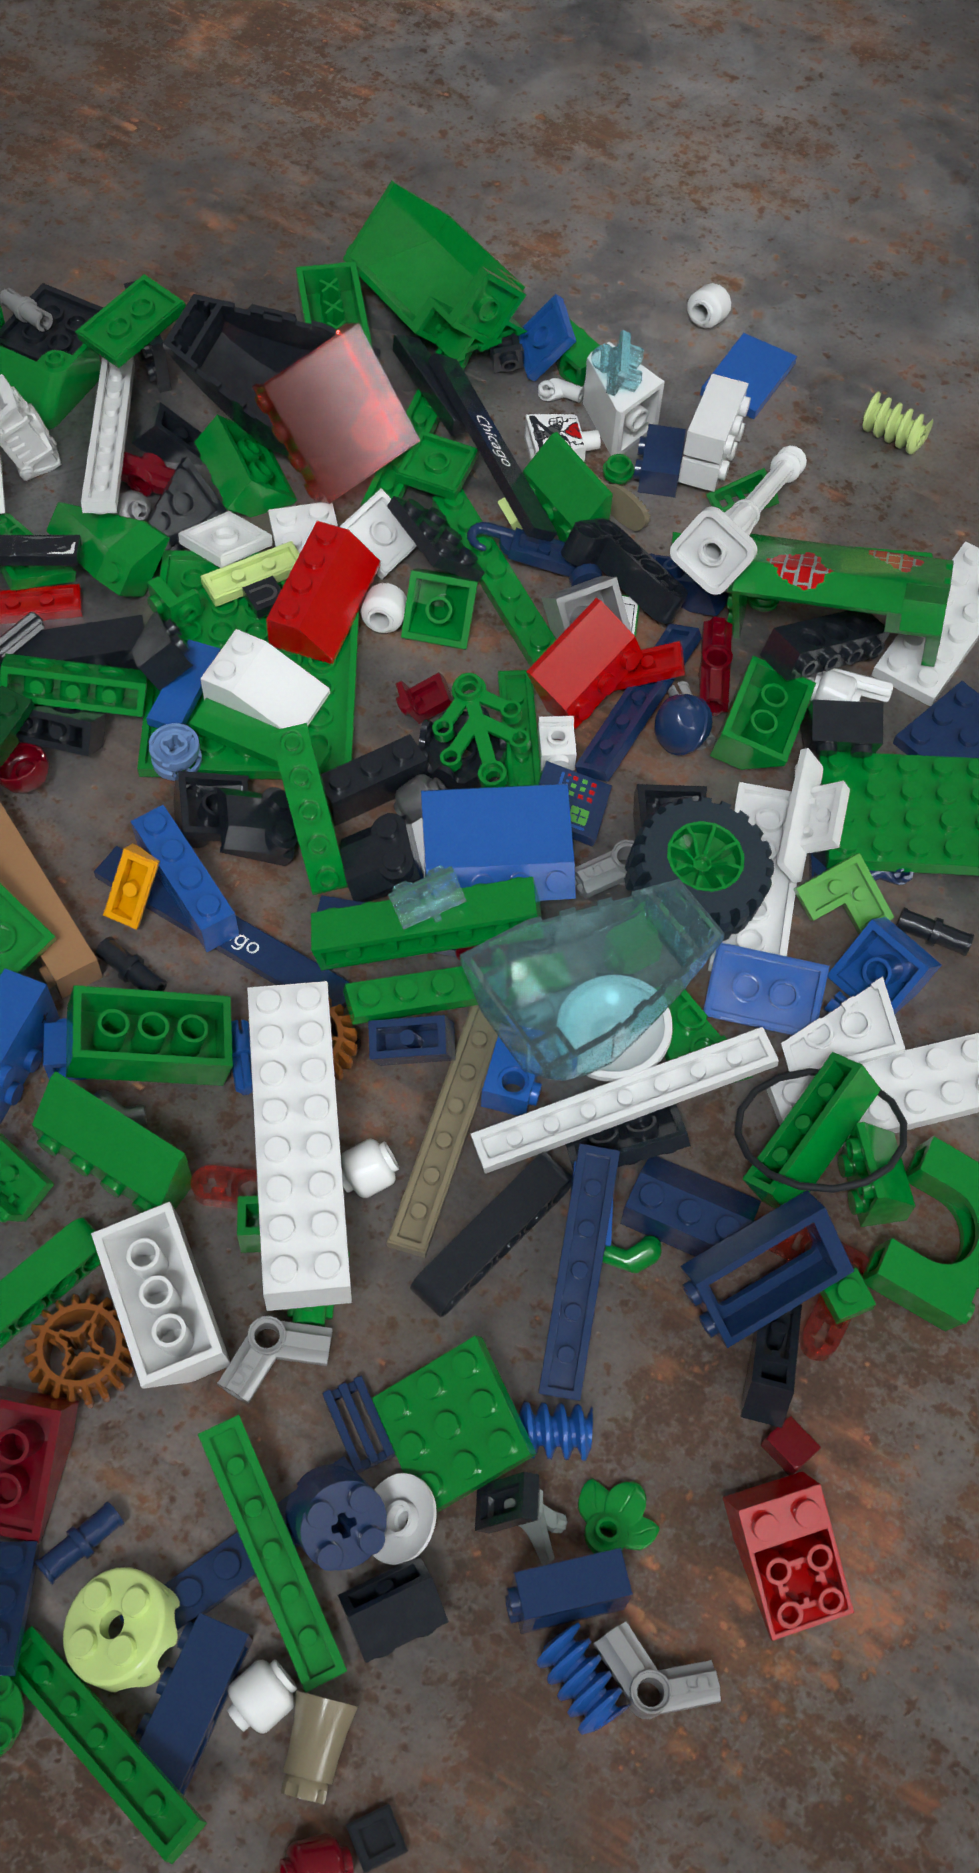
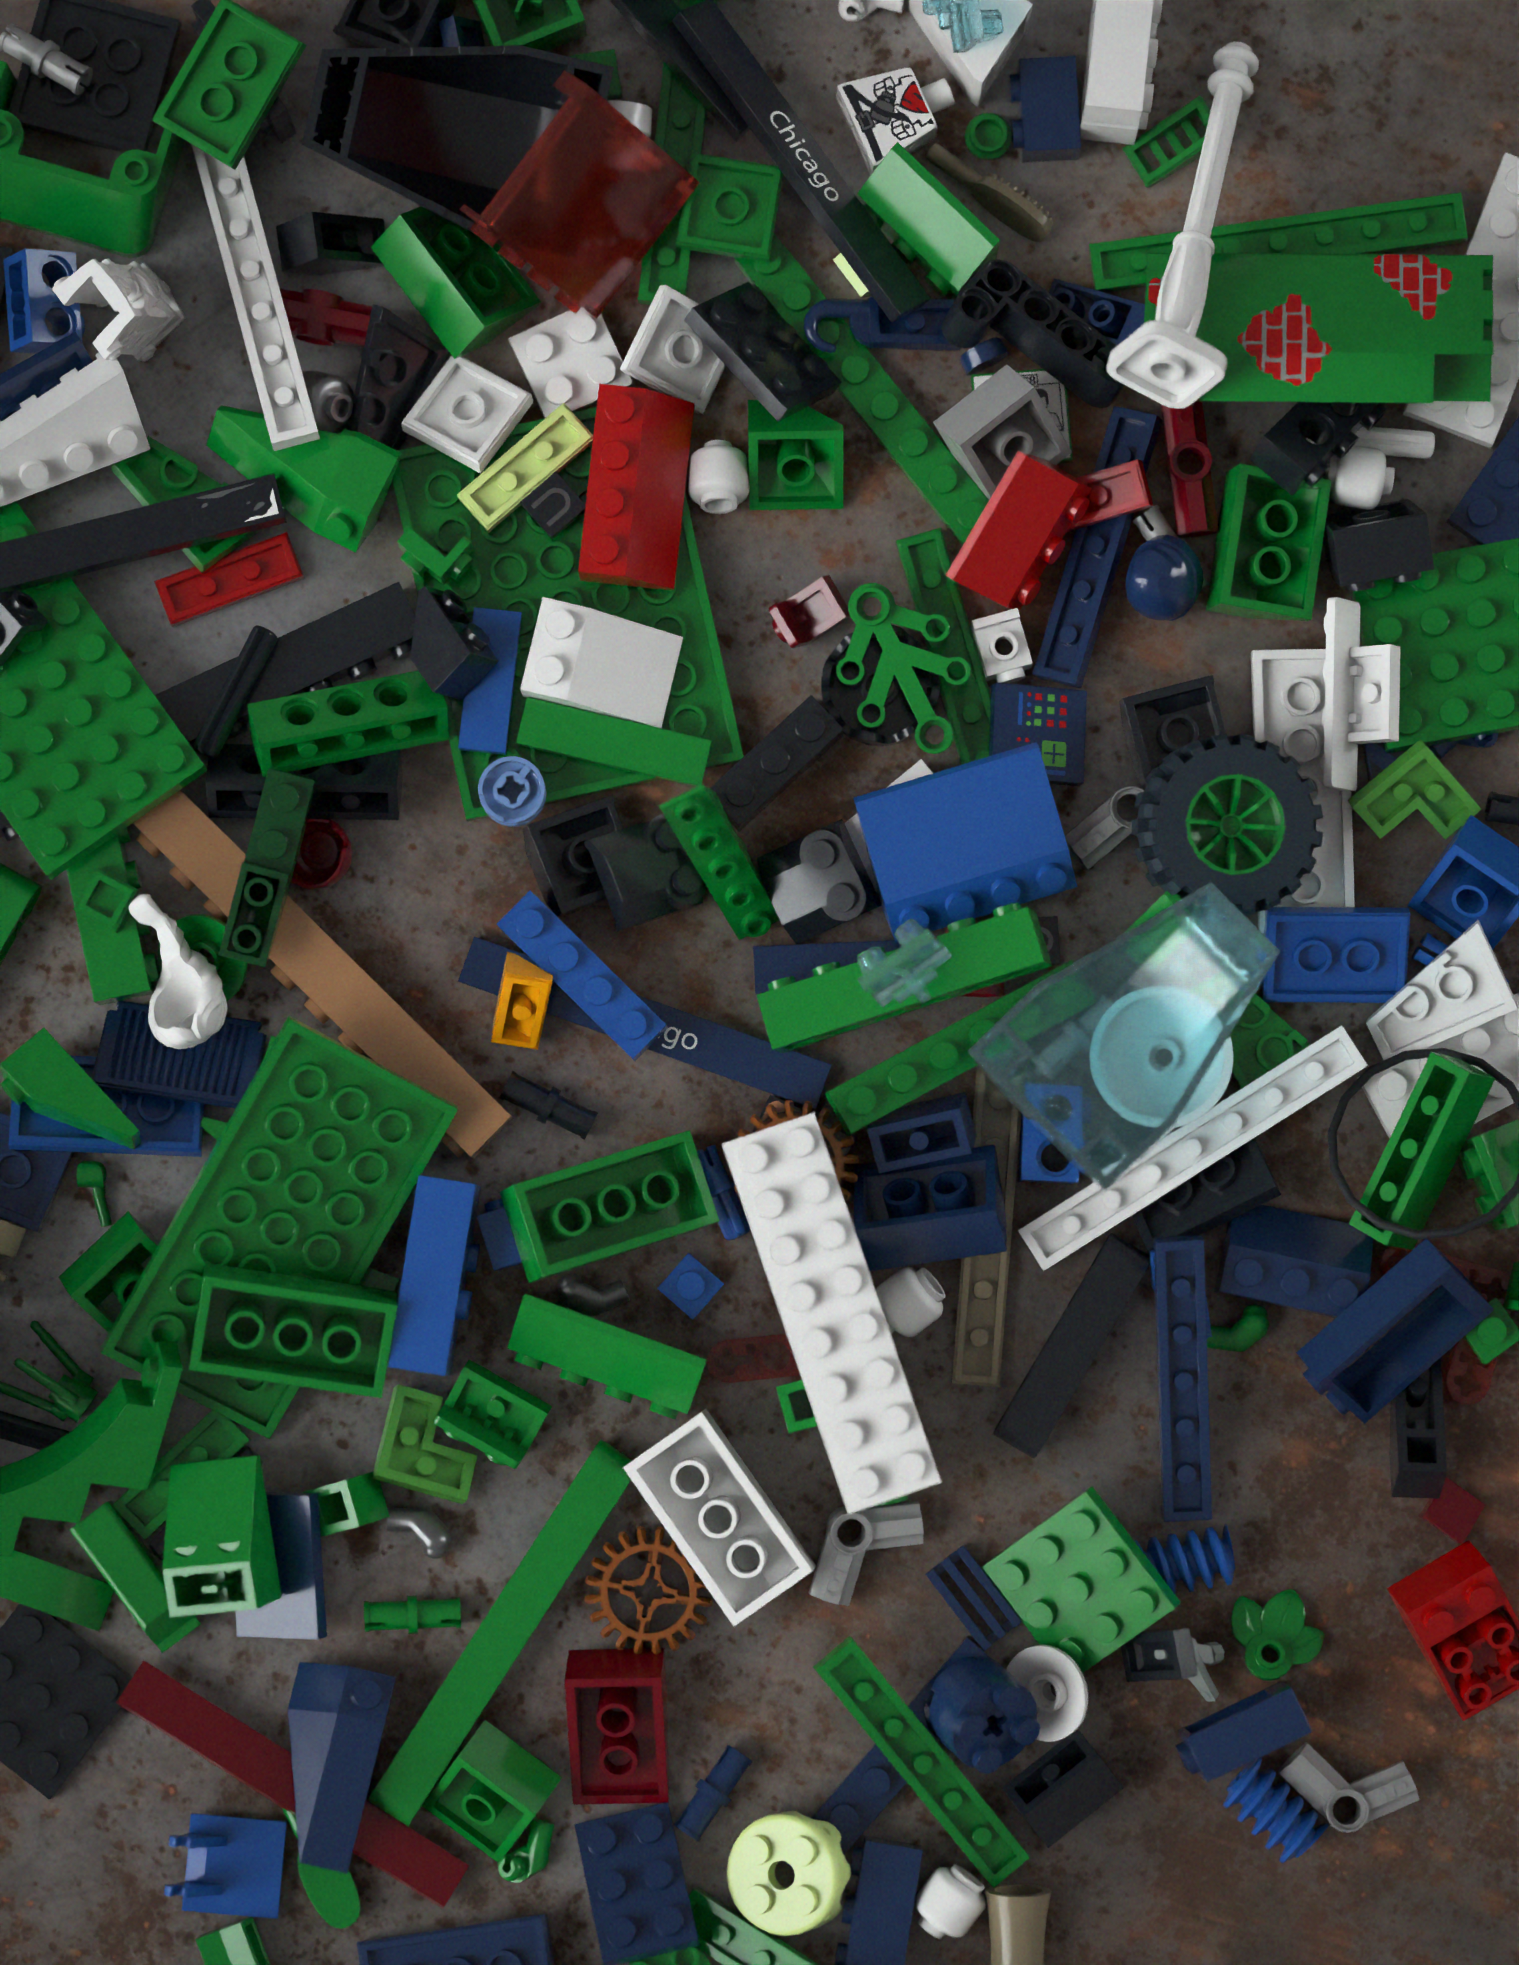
camera: 10 degrees left, 25 degrees up
flat silver head [394,774,446,823] -> none
none -> blue plate [657,1252,724,1320]
none -> dark blue slope [854,1145,1007,1271]

